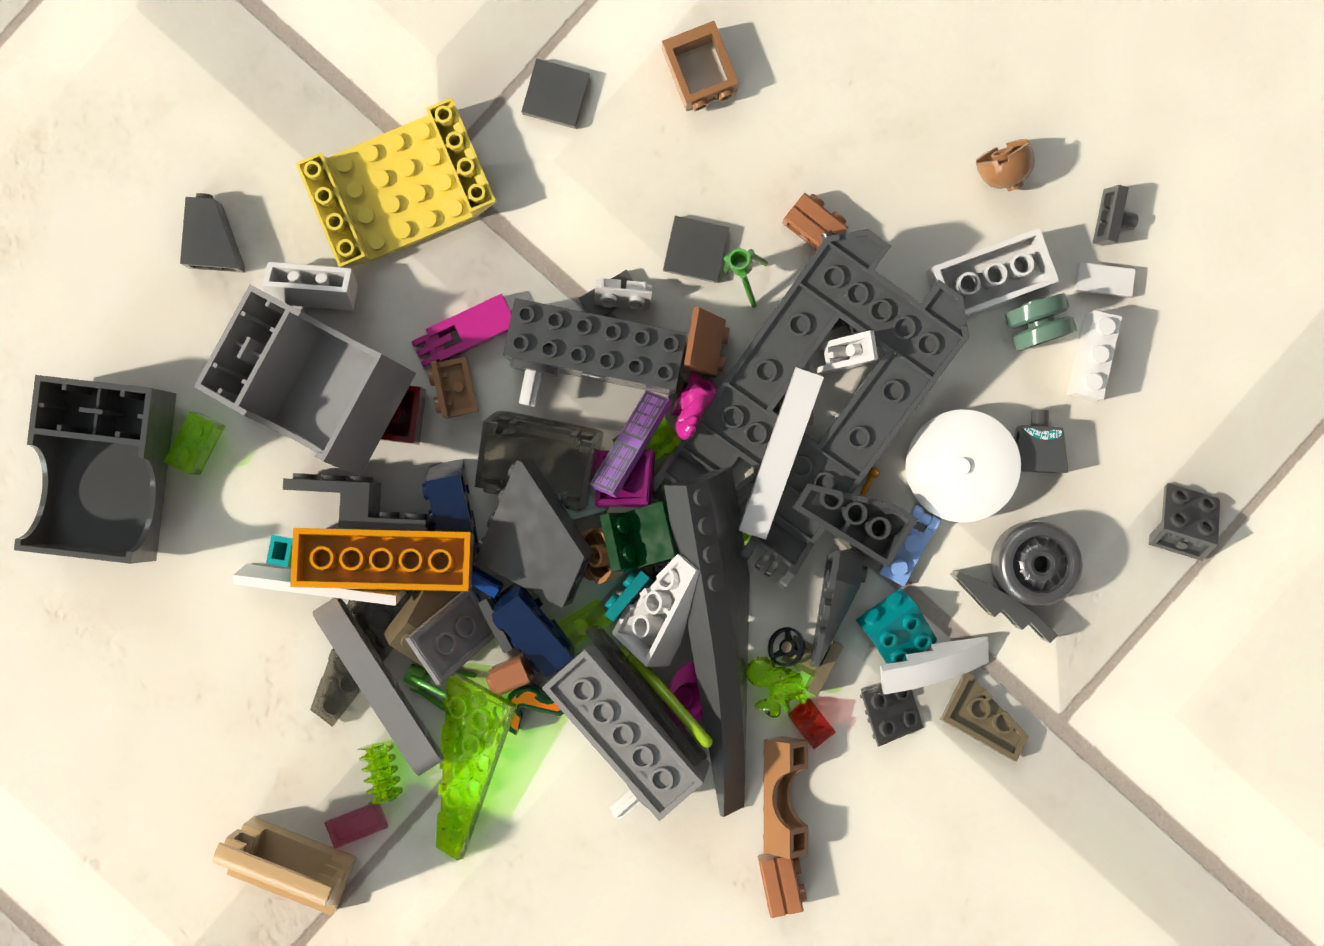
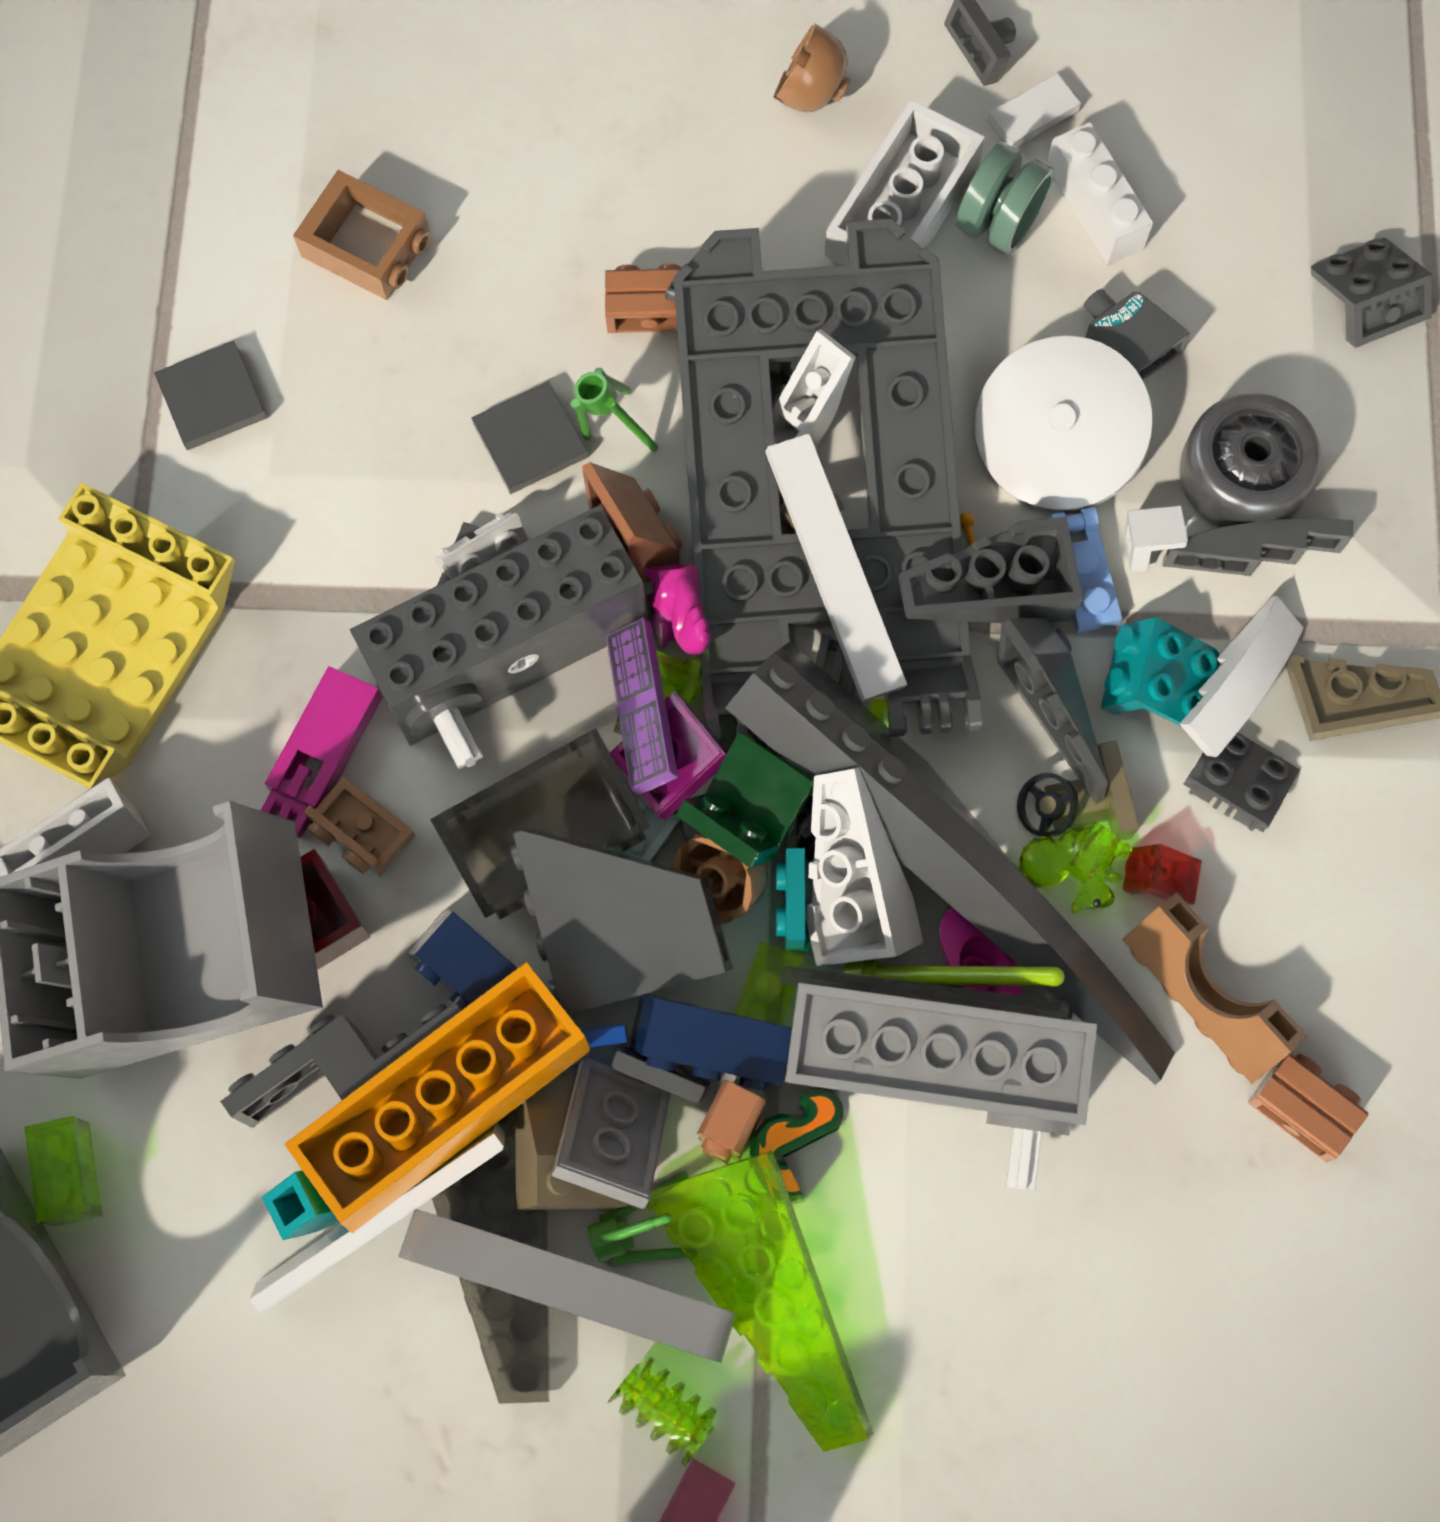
camera: 40 degrees left, 15 degrees down
none -> white panel [1124,506,1188,573]

